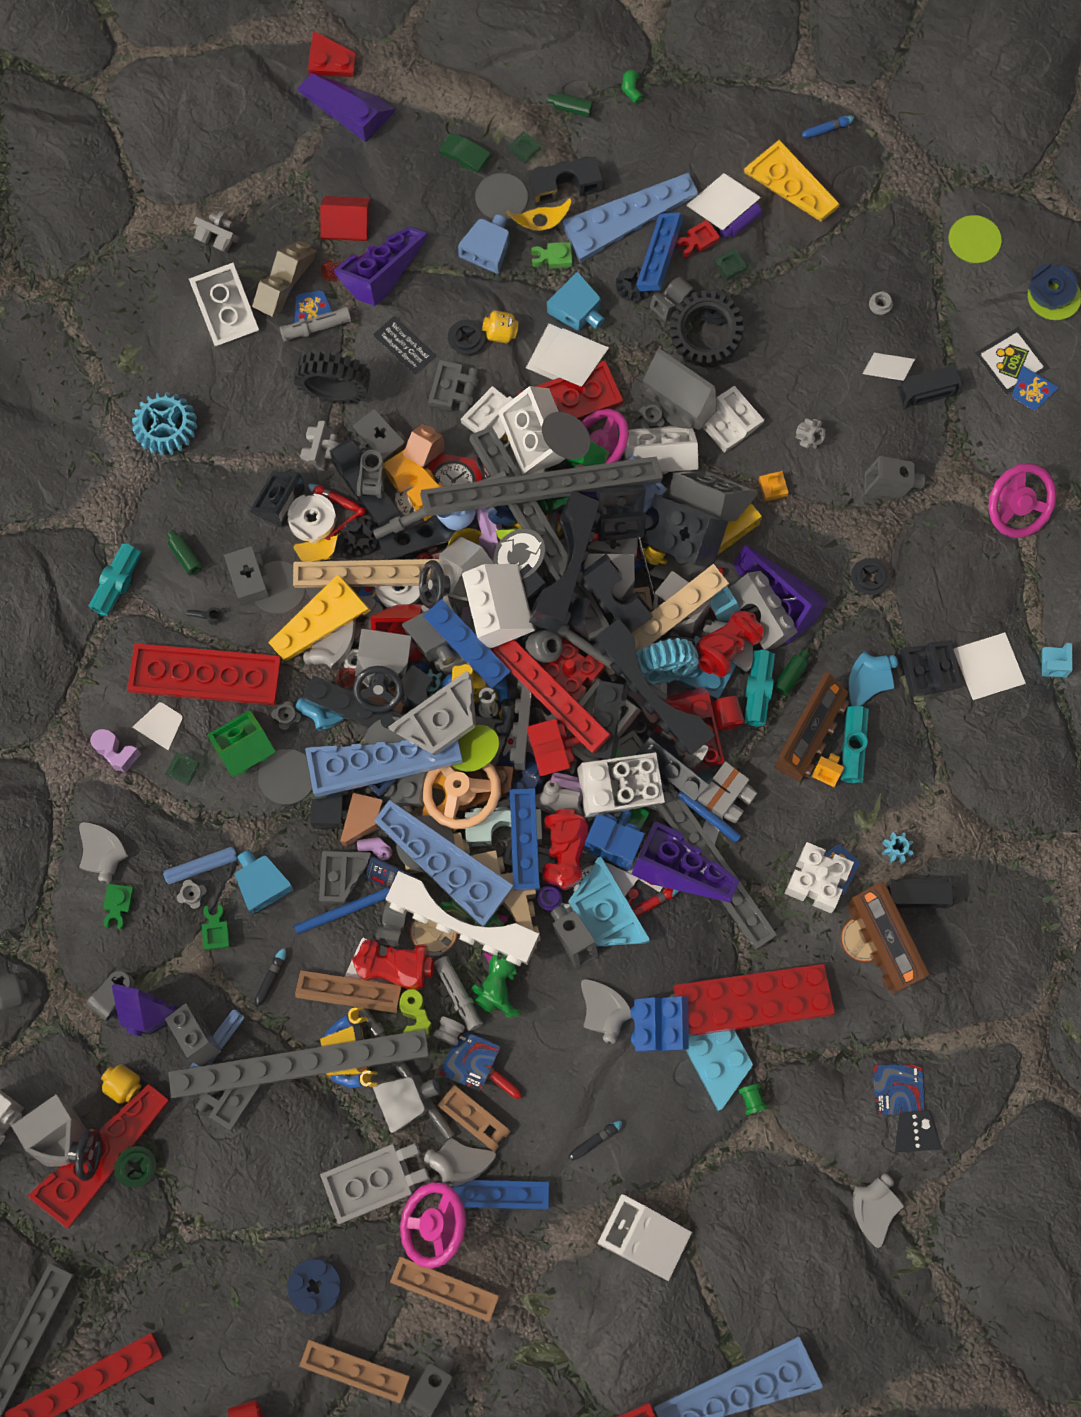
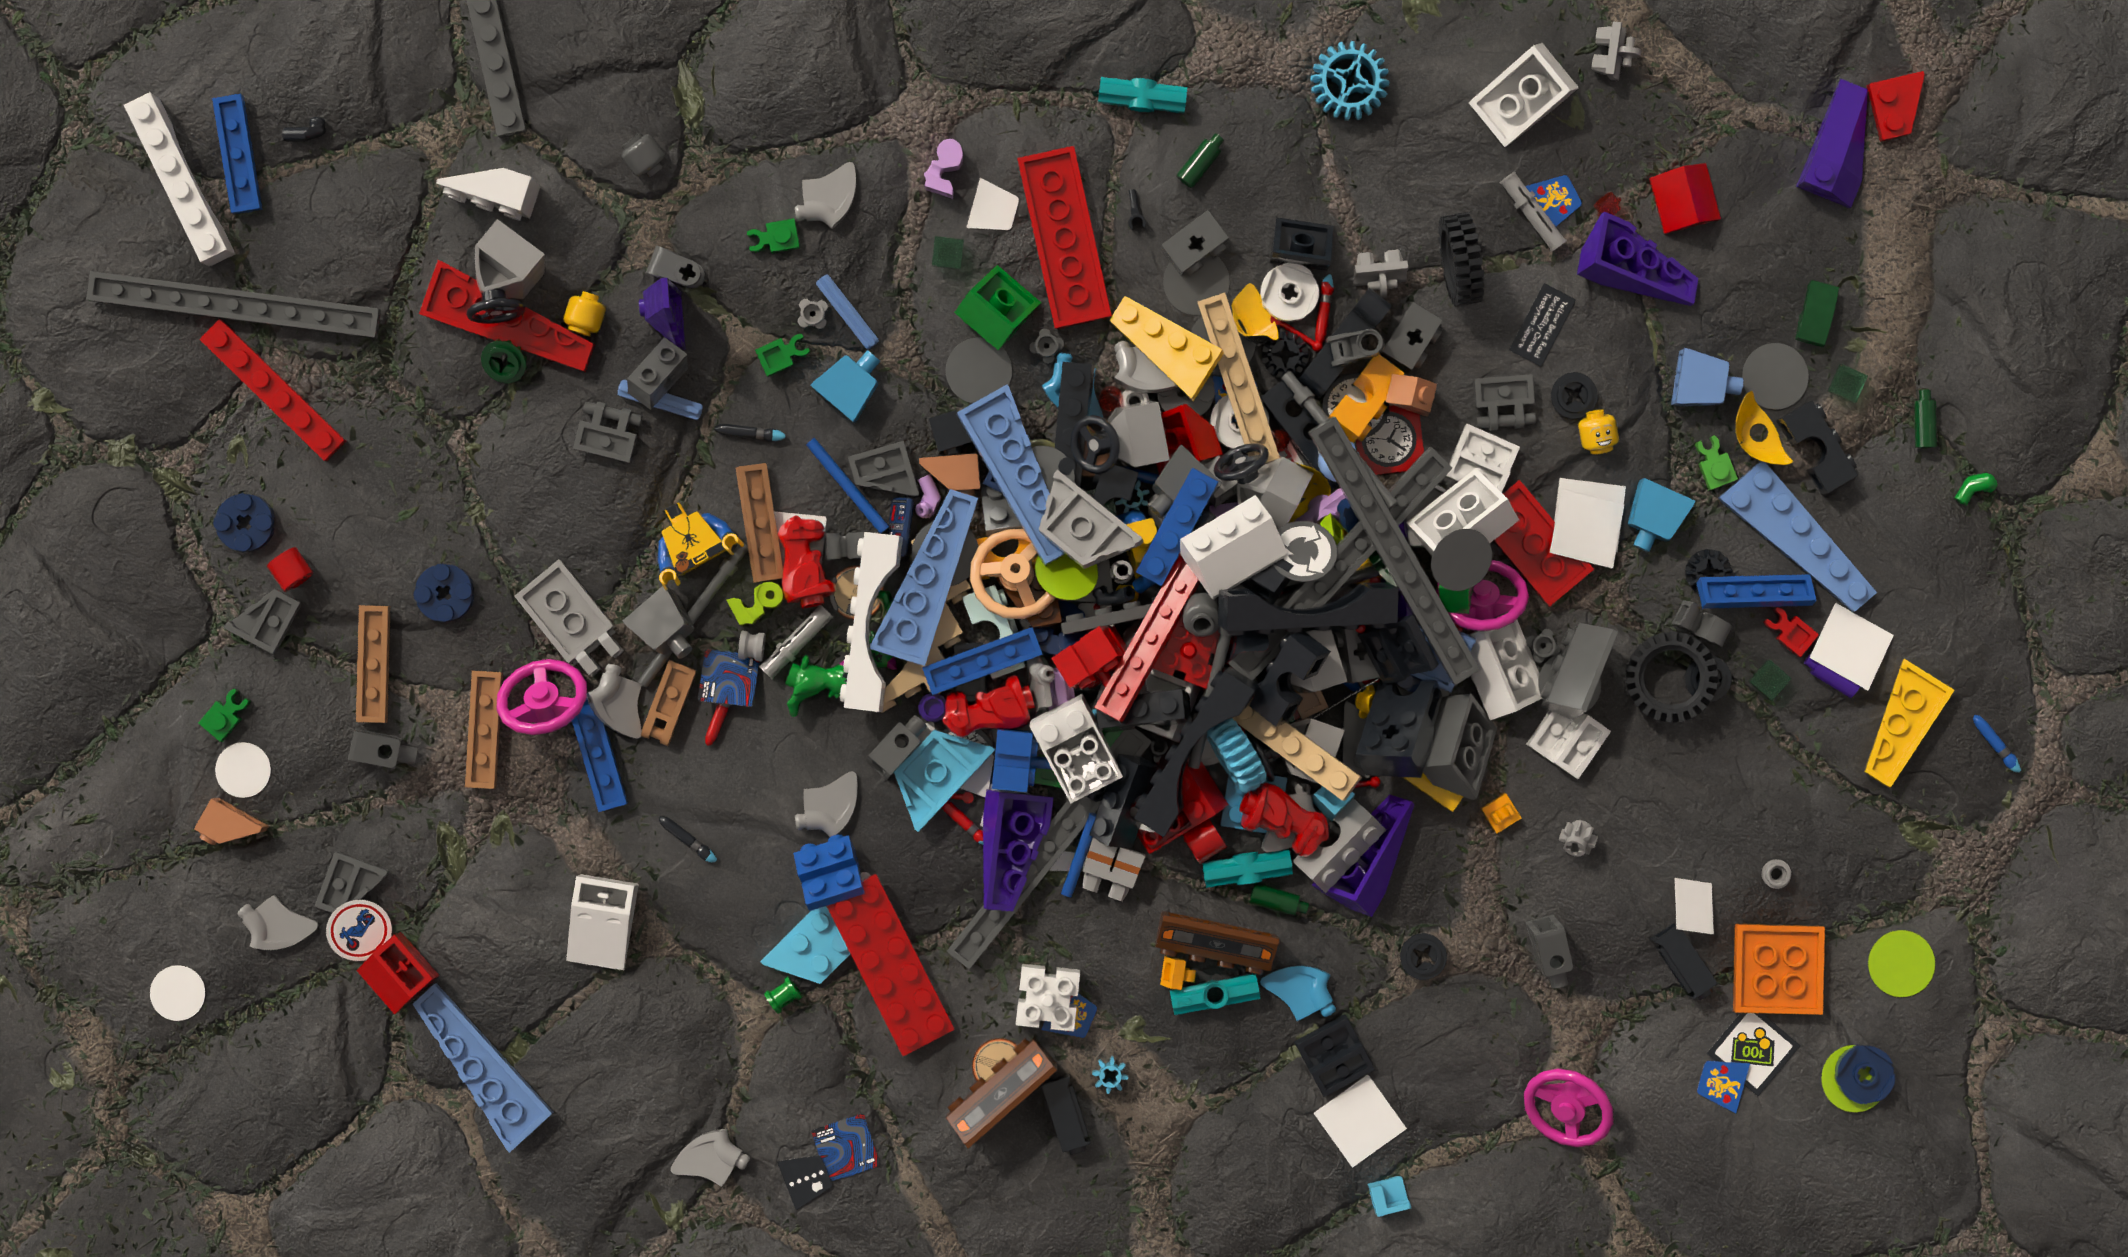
camera: 70 degrees right, 15 degrees up
dark grey plate [168,1030,430,1099] -> none
dark tan arch [252,241,317,317] -> none
none -> orange plate [1733,924,1825,1015]

